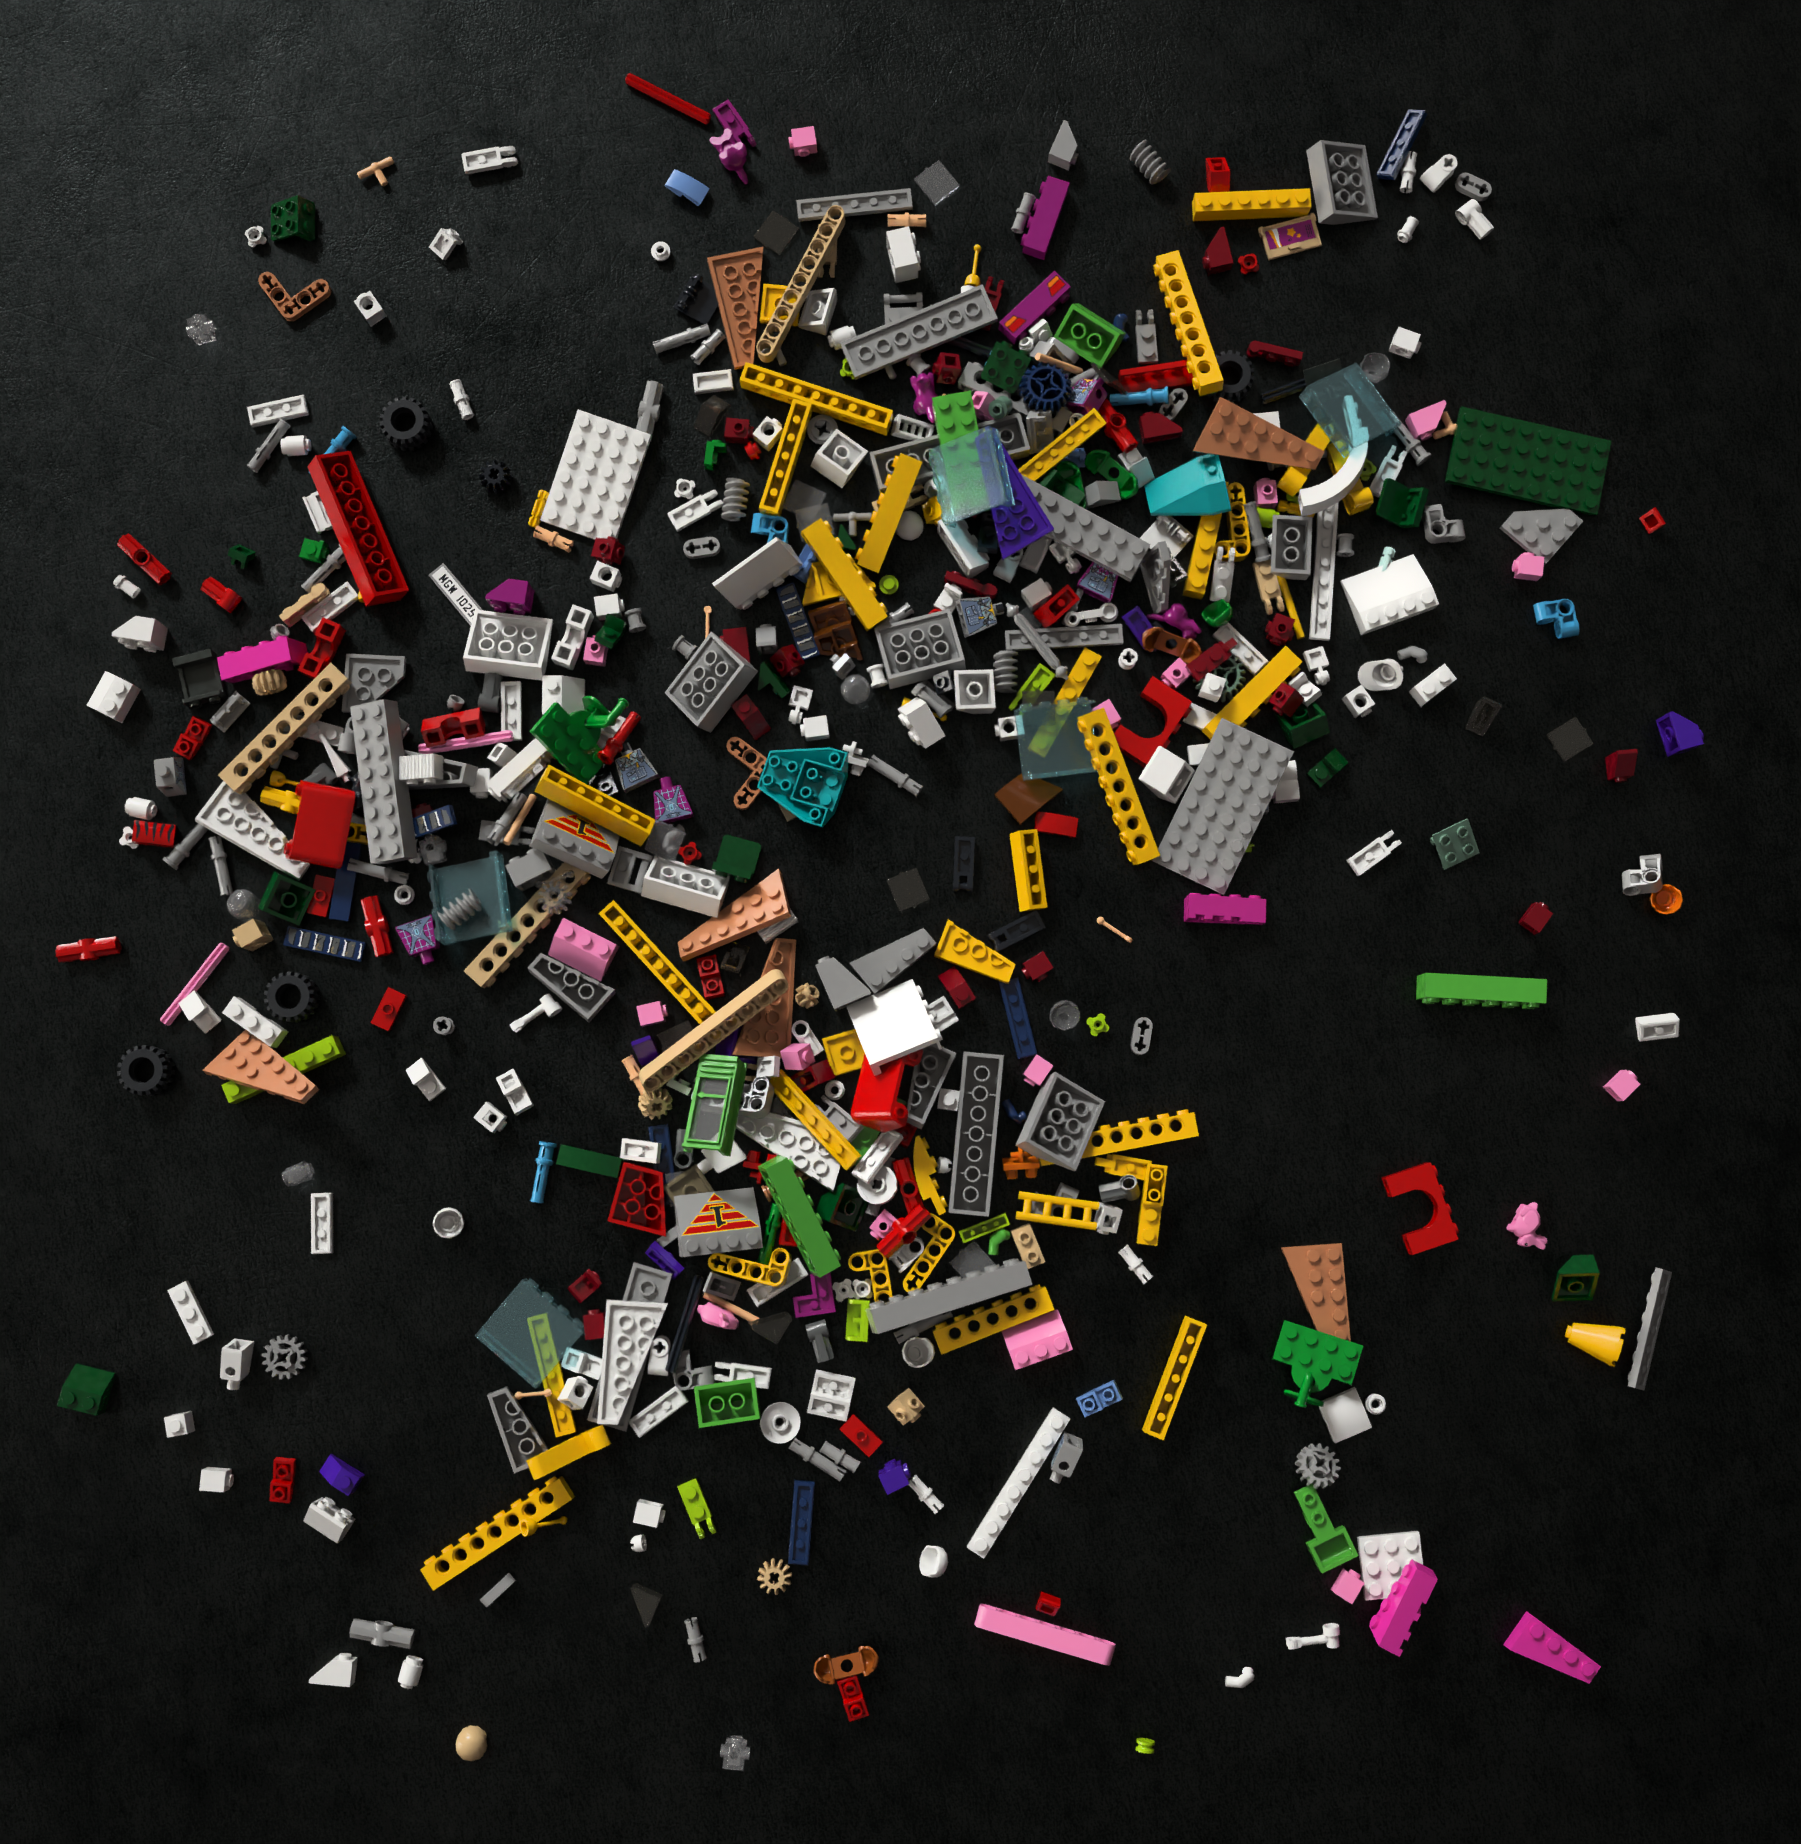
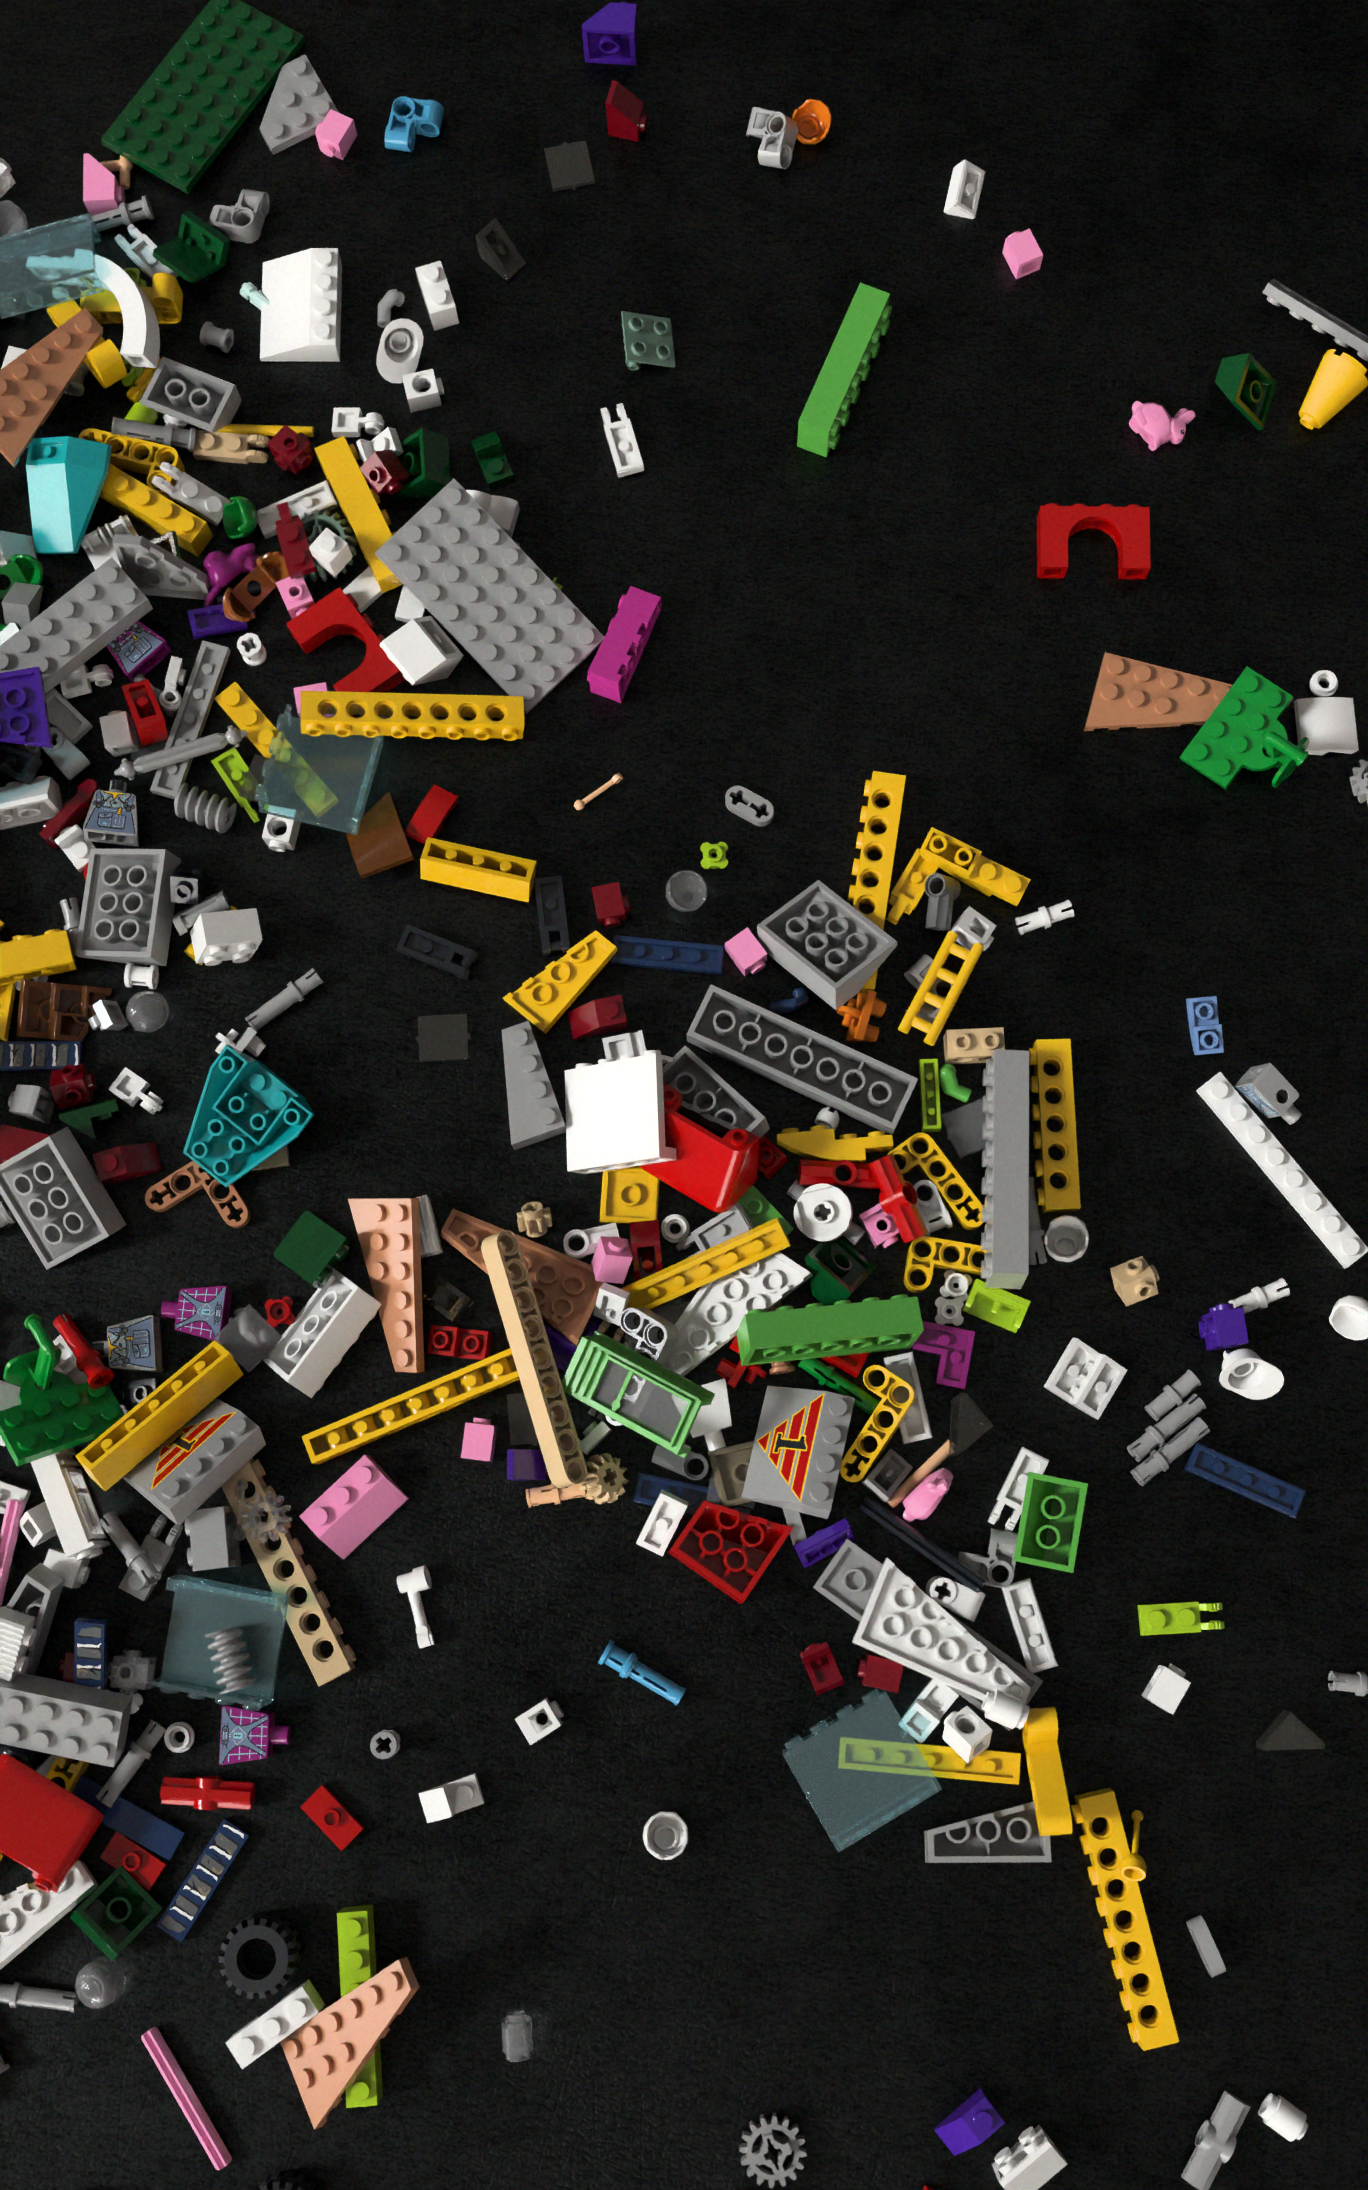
camera: 65 degrees left, 5 degrees down
white slope [179,990,222,1034] -> none
tan brick [232,919,274,951] -> none
white tile [311,1193,333,1254] -> none
white slope [496,1069,534,1115] -> none
light nougat bar [503,794,537,846] -> none
light nougat hinge [515,1389,552,1400] -> none
light grey wedge [528,953,615,1023] -> none
dark green slope [556,1144,624,1178] -> none
light grey plate [607,846,653,894] -> none
white hinge [630,1534,647,1552] -> none
tan gear [757,1558,792,1595] -> none
white dish [760,1402,800,1443] -> none
white brick [800,715,830,741] -> none
dark grey piece [805,1319,835,1363] -> none
light grey slope [815,956,872,1012] -> none
red plate [840,1413,883,1457] -> none
white tile [851,1130,903,1185] -> none
lime plate [879,575,899,595] -> none
white brick [937,1088,960,1111] -> none
white slope [954,669,996,714] -> none
bright pink slope [1002,1309,1073,1370] -> none
white plate [1099,603,1118,622] -> none
yellow brick [1142,1316,1207,1440] -> none
bright pink brick [1253,478,1278,509] -> none
white plate [1309,502,1339,641] -> none
dark red brick [1518,902,1553,935] -> none
none -> white brick [981,1689,1029,1729]
none -> light grey pin [1130,1417,1210,1486]
none -> white piece [1219,1348,1284,1400]

